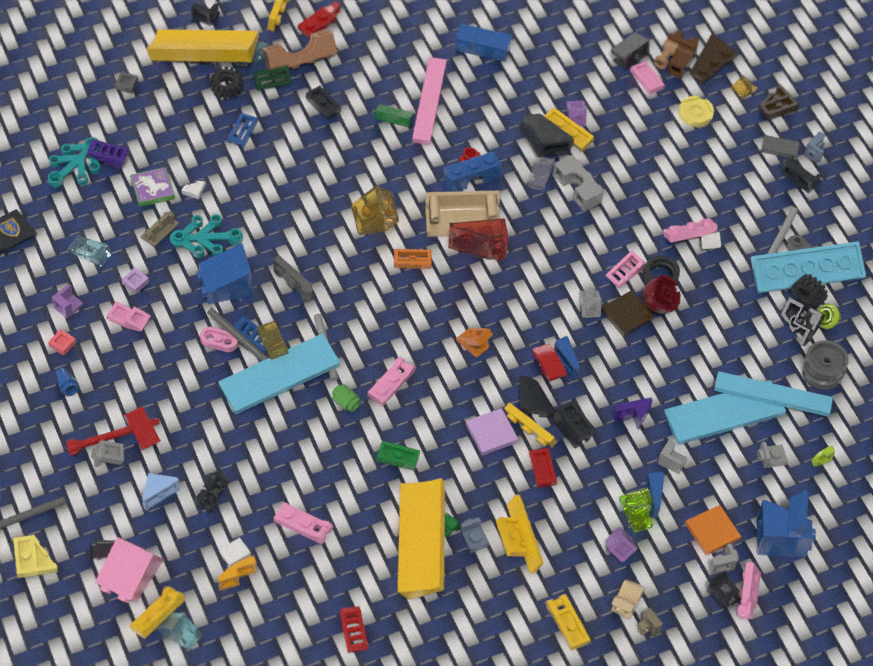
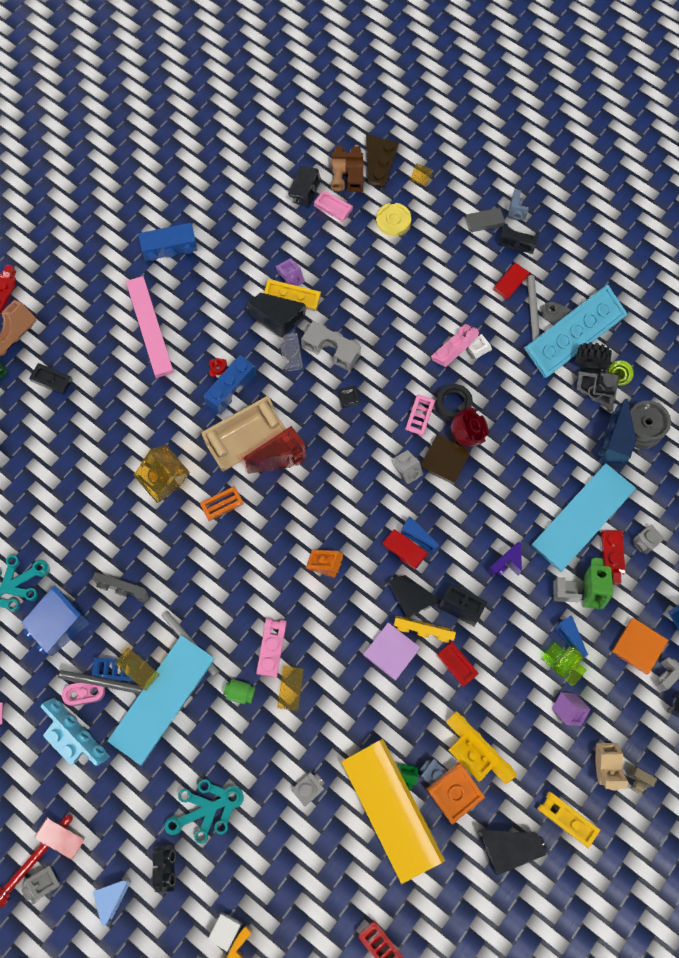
camera: 25 degrees left, 15 degrees up
bright pink plate [274,502,333,544] -> none
green slope [375,104,414,127] -> none
green plate [377,441,420,471] -> none
medium azure tile [714,371,833,417] -> none
dark brown wing [759,84,799,120] -> none
none -> medium azure bracket [41,698,110,766]
none -> teal plant [165,780,244,844]
none -> clear yellow tile [277,666,304,711]
none -> light grey bracket [291,772,325,807]
none -> black tile [338,385,360,408]
none -> orange tile [426,762,485,825]
none -> black slope [477,830,547,875]
none -> red tile [493,262,530,300]
none -> bright green torso [583,558,613,609]
none -> dark blue slope [598,398,636,470]
none -> red hinge [601,530,625,585]

